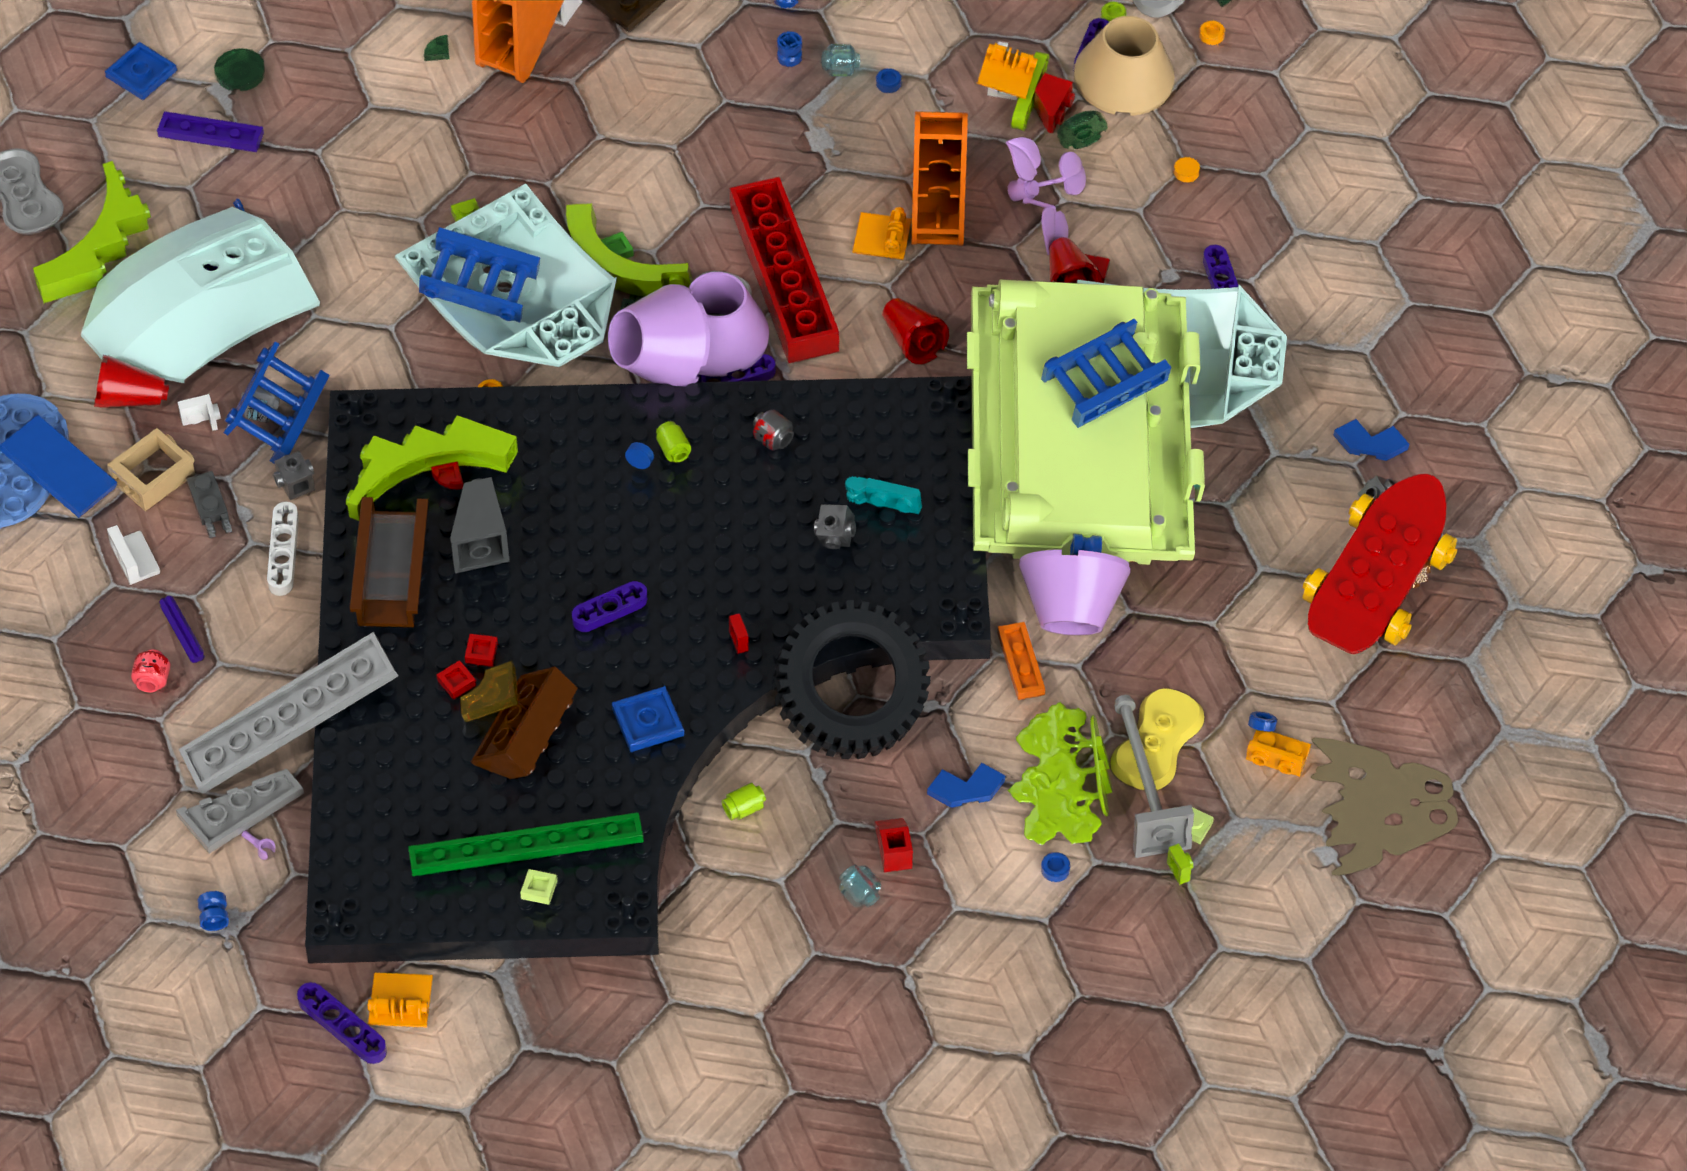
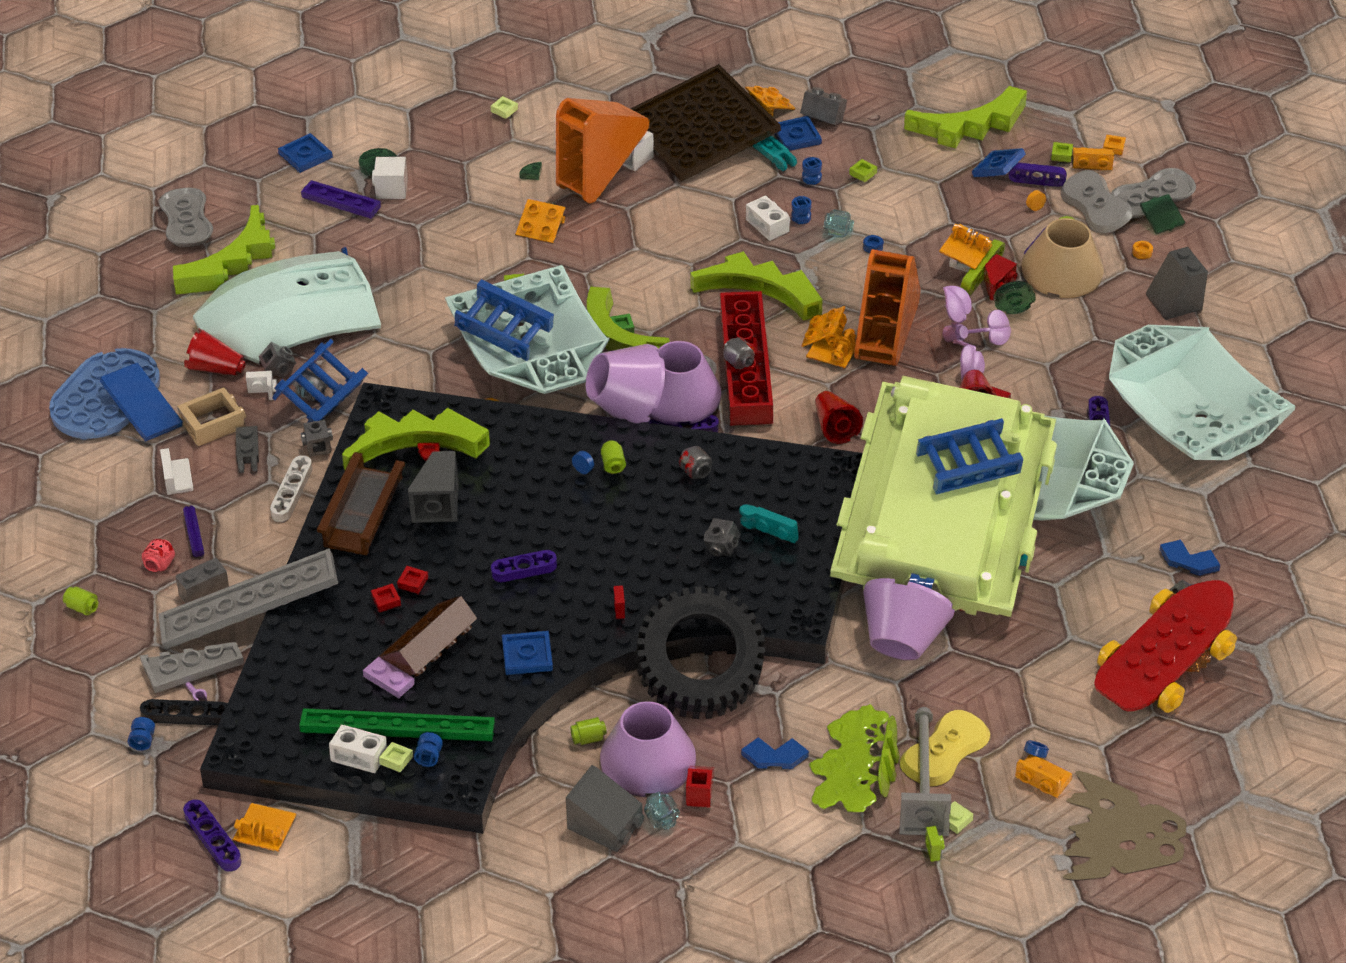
camera: 15 degrees right, 10 degrees down
clear yellow tile [460,661,518,722] -> none
orange plate [997,622,1045,700] -> none
blue tile [1041,852,1070,882] -> none
light orange tile [1174,157,1200,183] -> none
none -> lime brick [63,587,99,615]
none -> black beam [140,699,228,725]
none -> flat silver brick [175,558,229,603]
none -> flat silver brick [259,342,296,379]
none -> white brick [329,725,387,773]
none -> lavender plate [363,657,415,698]
none -> white head [372,157,408,199]
none -> blue wheel [414,732,443,767]
none -> light orange hinge [515,199,565,243]
none -> dark grey slope [566,765,644,852]
none -> lavender cone [600,702,696,796]
none -> lime arch [690,251,823,321]
none -> flat silver head [723,337,755,369]
none -> white brick [746,195,790,241]
none -> light orange hinge [801,306,847,347]
none -> light aqua wedge [1109,324,1295,460]
none -> dark grey slope [1146,247,1208,320]

